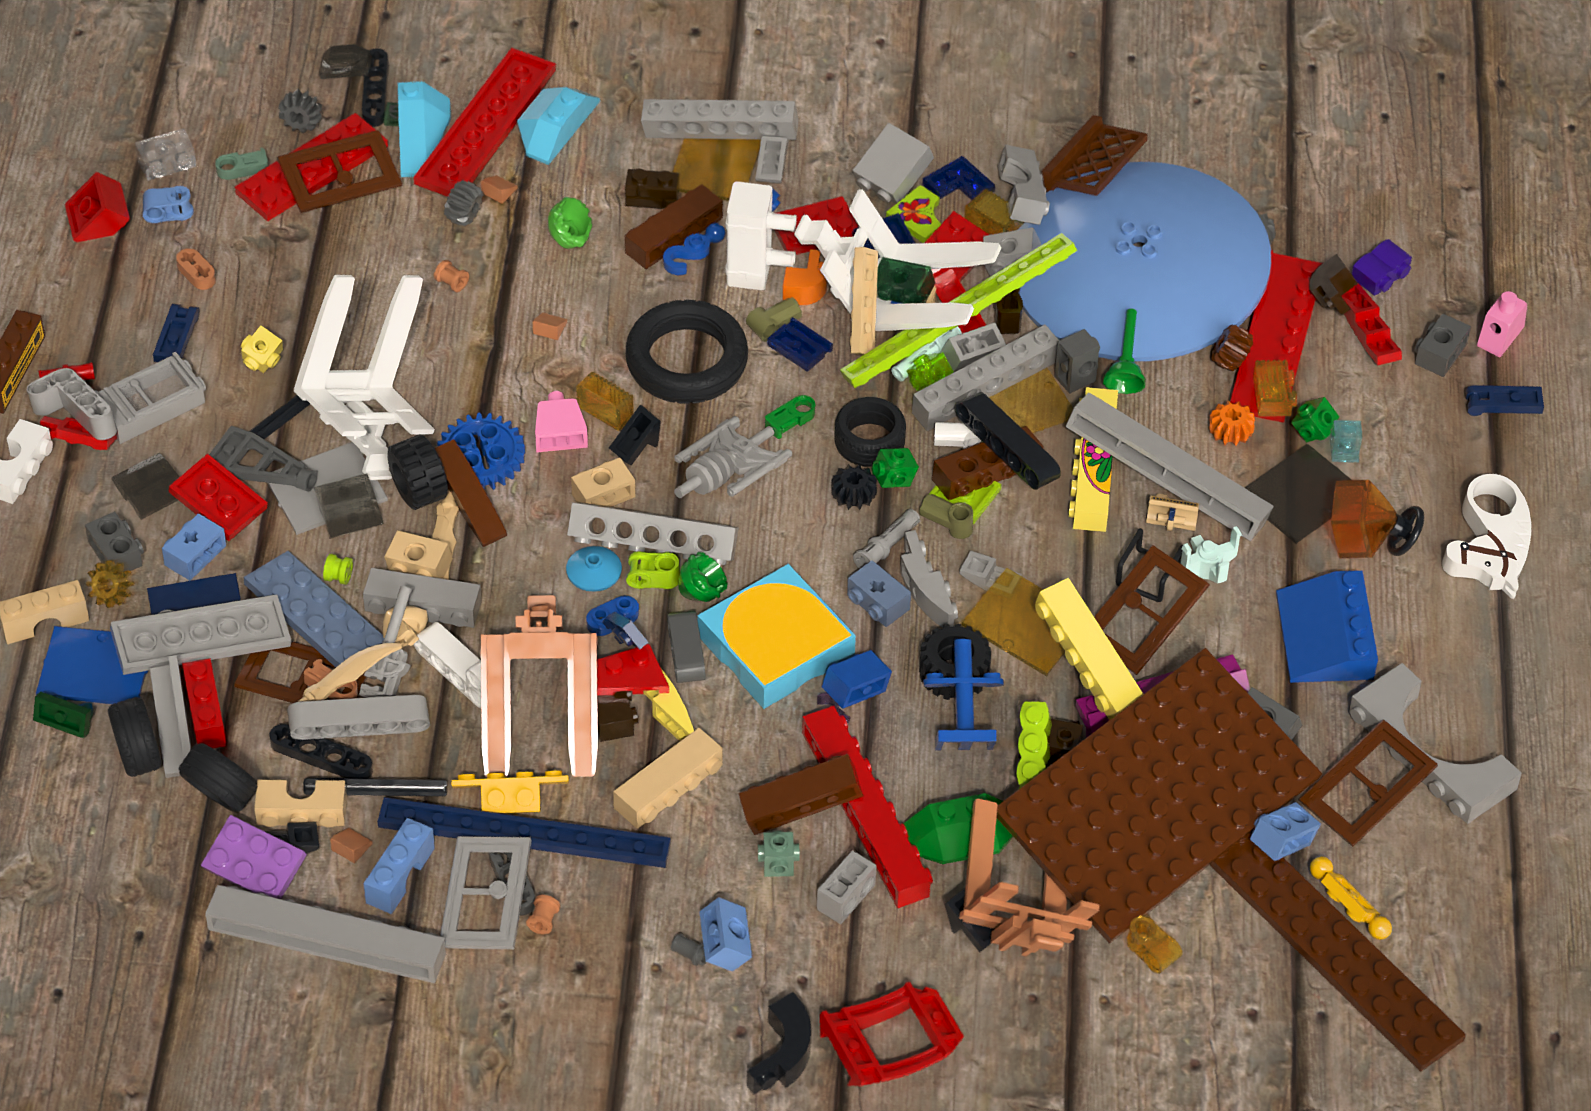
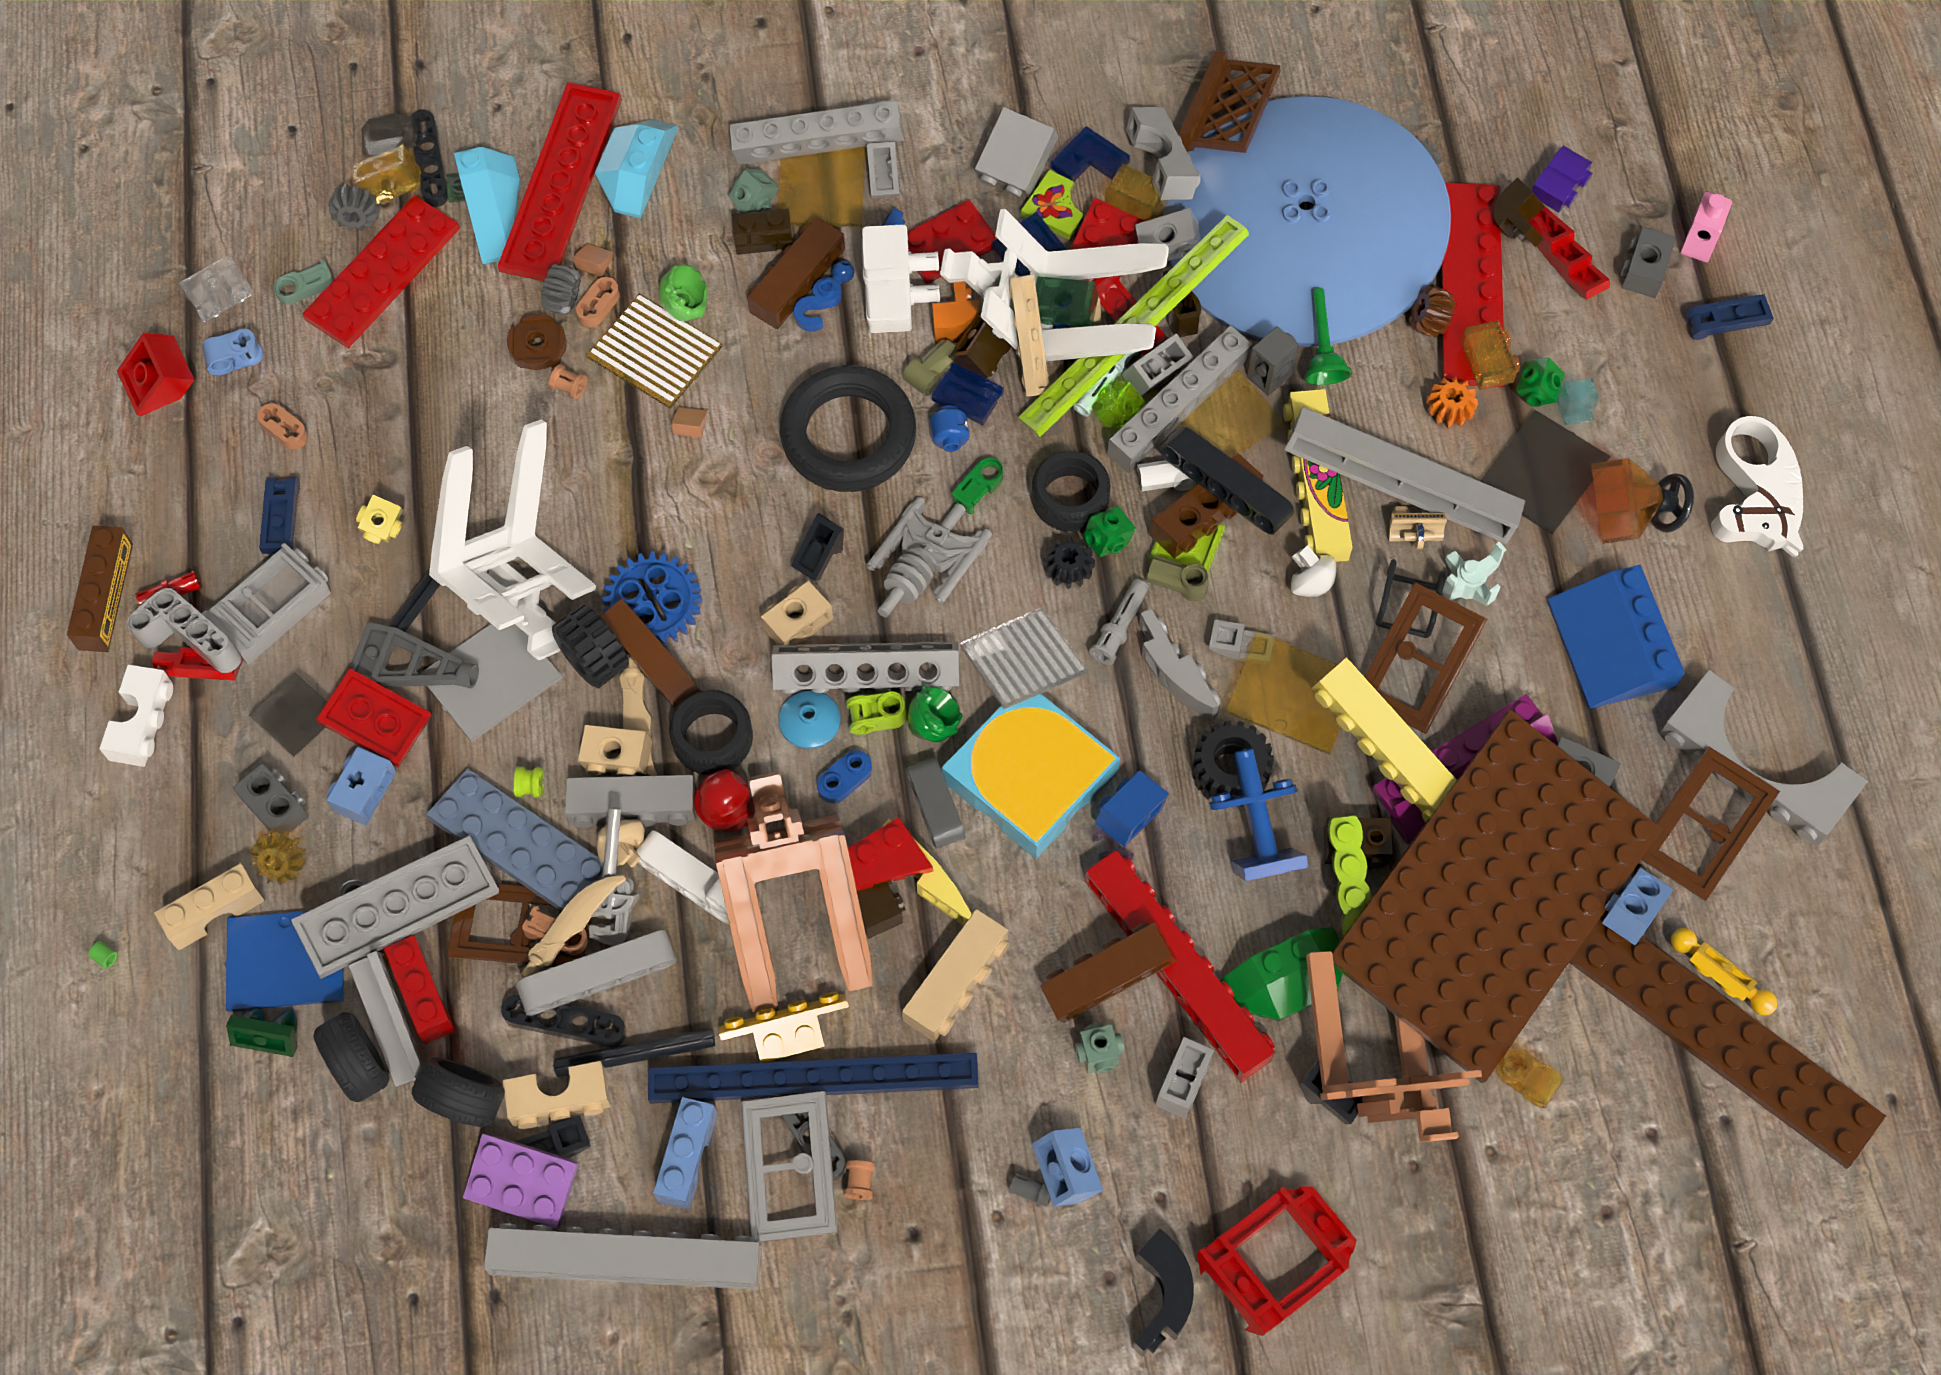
camera: 10 degrees left, 15 degrees up
dark blue window [147,573,241,615] -> none
reddish brown door [277,130,402,213] -> none
clear smoke slope [314,474,384,539] -> none
nougat slope [330,828,373,864] -> none
bright pink torso [535,391,588,452] -> none
clear yellow brick [576,372,634,431] -> none
dark blue plate [602,612,648,649] -> none
sand blue brick [847,560,911,627] -> none
none -> clear yellow brick [353,145,421,204]
none -> reddish brown plate [507,314,567,370]
none -> nougat beam [576,277,620,328]
none -> piece [586,293,723,409]
none -> black tyre [669,690,753,775]
none -> red helmet [694,769,755,833]
none -> sand green brick [728,169,780,213]
none -> blue head [929,405,970,452]
none -> dark brown brick [949,312,1011,380]
none -> clear piece [960,607,1088,710]
none -> white piece [1291,546,1336,597]

